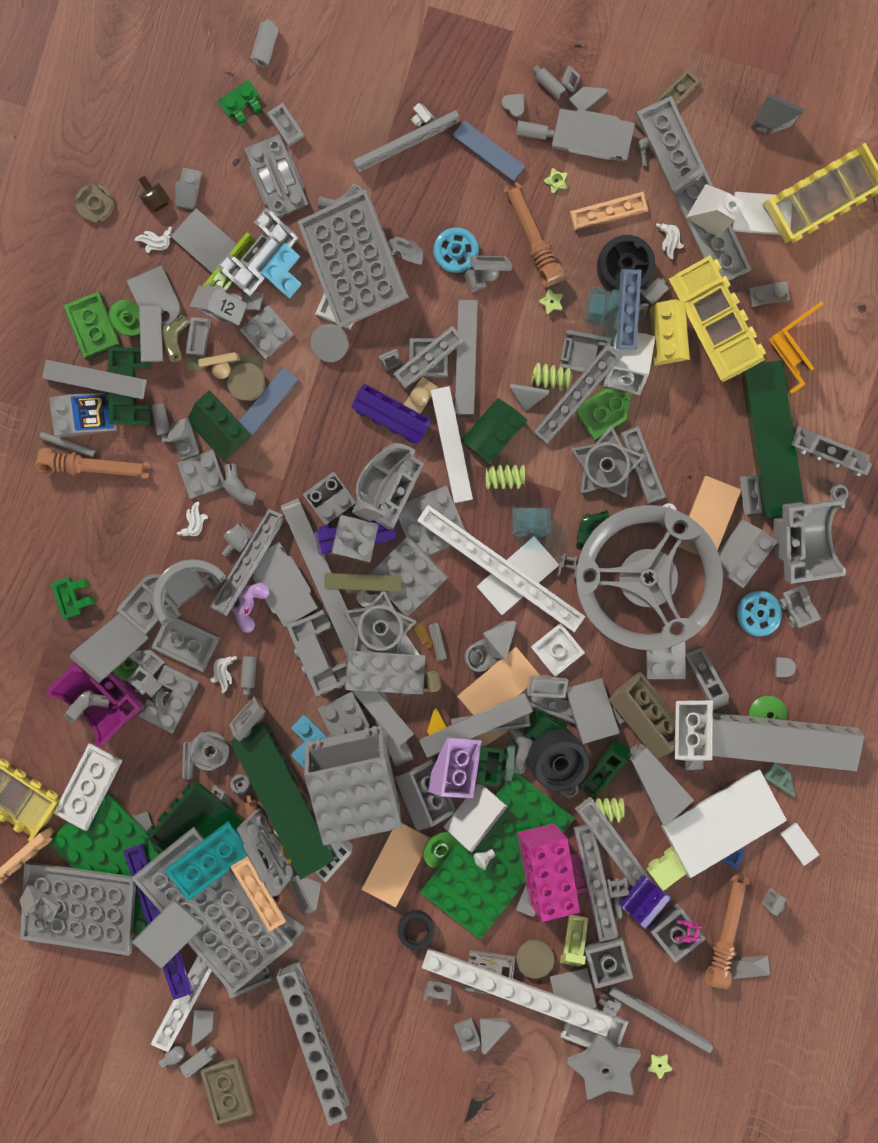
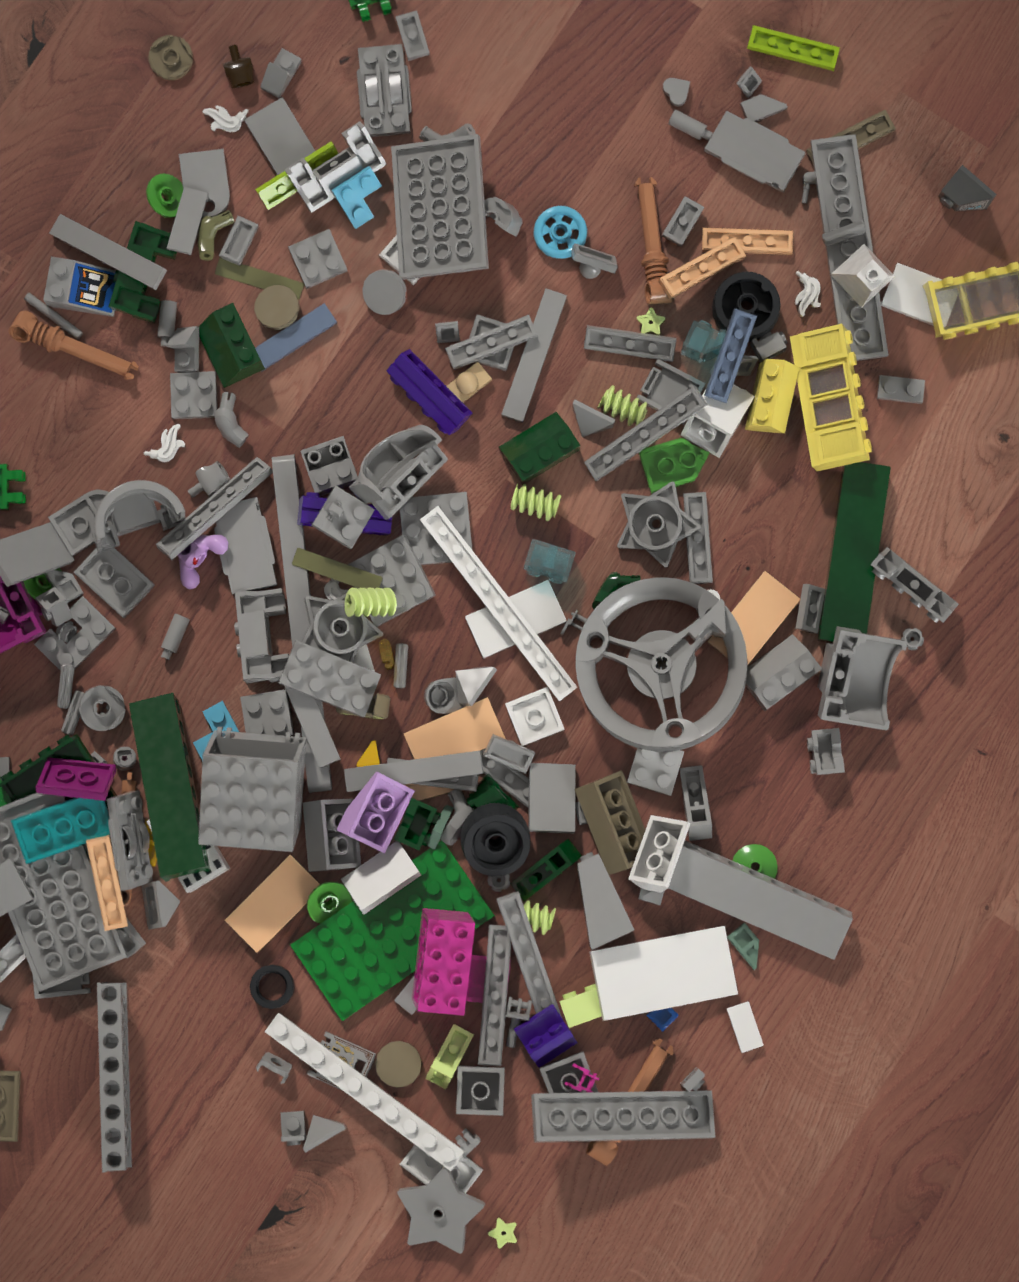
camera: 20 degrees right, 5 degrees down
bright green tile [63,291,121,359] -> none
light grey brick [190,284,247,325] -> none
tan tile [198,352,240,379] -> none
white piece [210,656,237,693] -> none
light grey hinge [229,696,265,741] -> none
light grey slope [243,292,264,312] -> none
light grey tile [353,110,459,173] -> none
white tile [411,103,436,127] -> none
white tile [431,386,473,503] -> none
sand blue tile [453,120,525,182] -> none
light grey slope [464,269,486,293] -> none
white rock [474,849,496,870] -> none
light grey cylinder [532,65,566,100] -> none
yellowish green plate [544,168,567,193] -> none
light grey tile [550,968,597,1009] -> none
light grey tile [607,984,713,1053] -> none
light grey slope [730,955,770,979] -> none
medium azure plate [737,591,782,636] -> none
light orange piece [769,301,824,394] -> none
light grey tile [775,657,796,677] -> none
none -> magenta tile [36,757,116,801]
none -> light grey axle [57,664,74,709]
none -> yellowish green piece [344,588,397,617]
none -> light grey plate [531,1091,715,1143]
none -> light grey tile [584,325,677,362]
none -> light nougat tile [658,237,746,299]
none -> light grey plate [662,196,704,247]
none -> light grey slope [689,599,726,641]
none -> lime plate [747,25,840,71]

